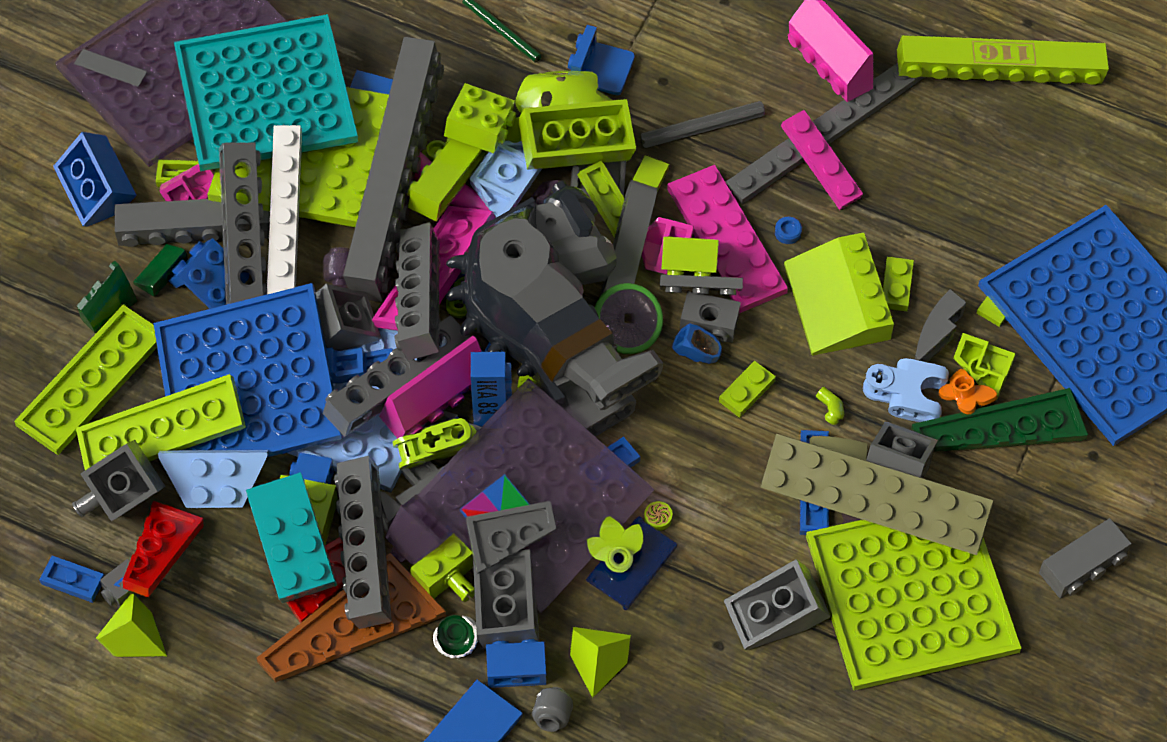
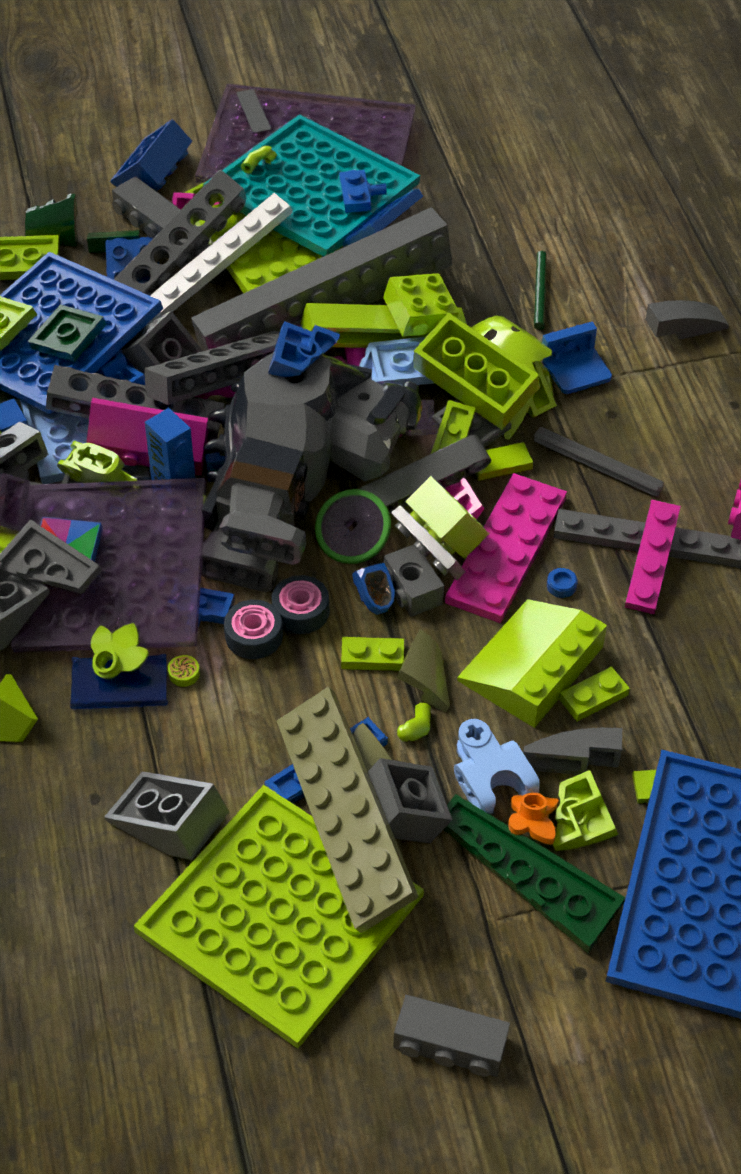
camera: 50 degrees right, 10 degrees down
none -> dark green plate [28,304,107,362]
none -> black wheel [224,599,283,659]
none -> lime arm [241,145,277,174]
none -> blue slope [268,321,340,377]
none -> wheel [272,575,330,634]
none -> blue plate [339,170,387,213]
none -> blue tile [342,188,423,247]
none -> olive slope [397,629,450,713]

